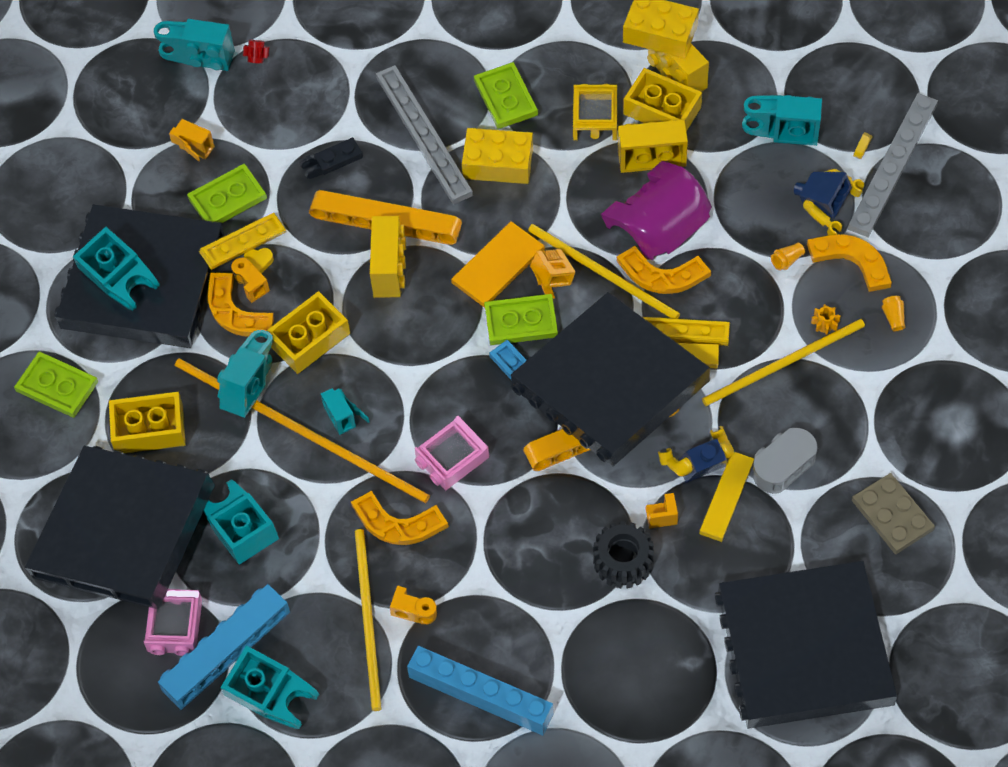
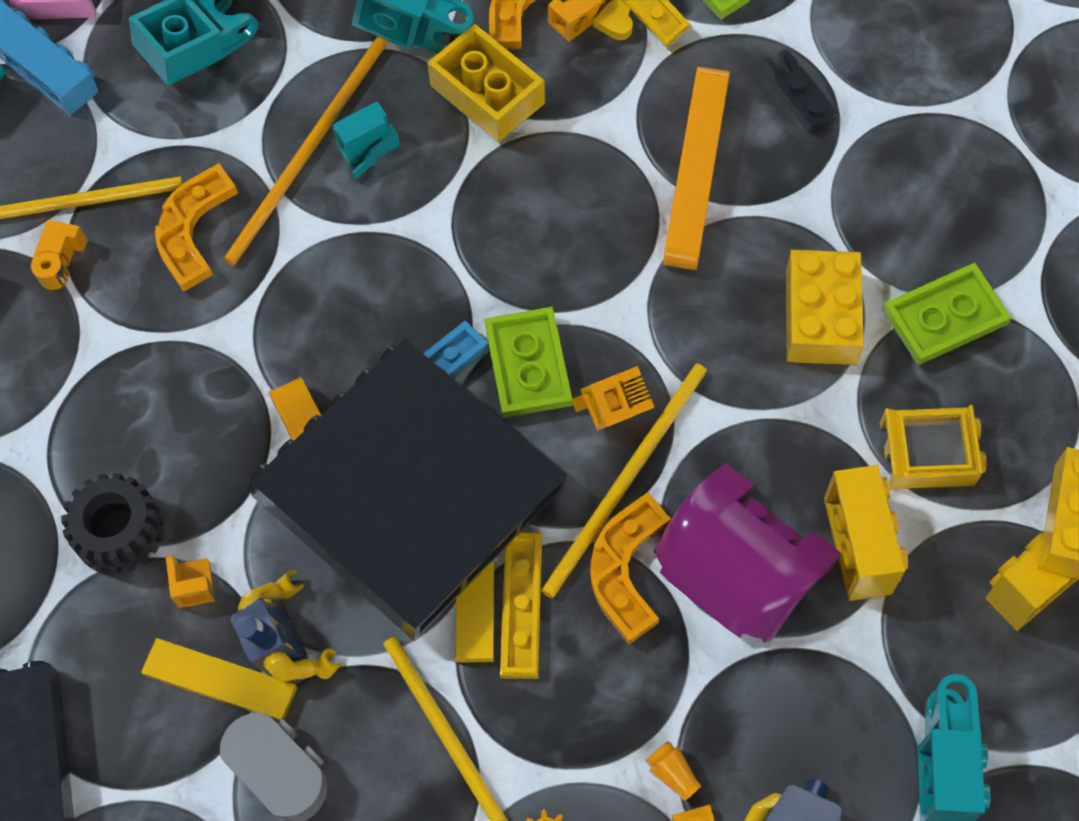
camera: 85 degrees right, 5 degrees up
yellow brick [370,216,406,298] -> none
light grey plate [376,65,473,205] -> none
bright pink window [414,416,489,491] -> none
light orange tile [451,221,545,308] -> none
yellow brick [623,68,702,131] -> none

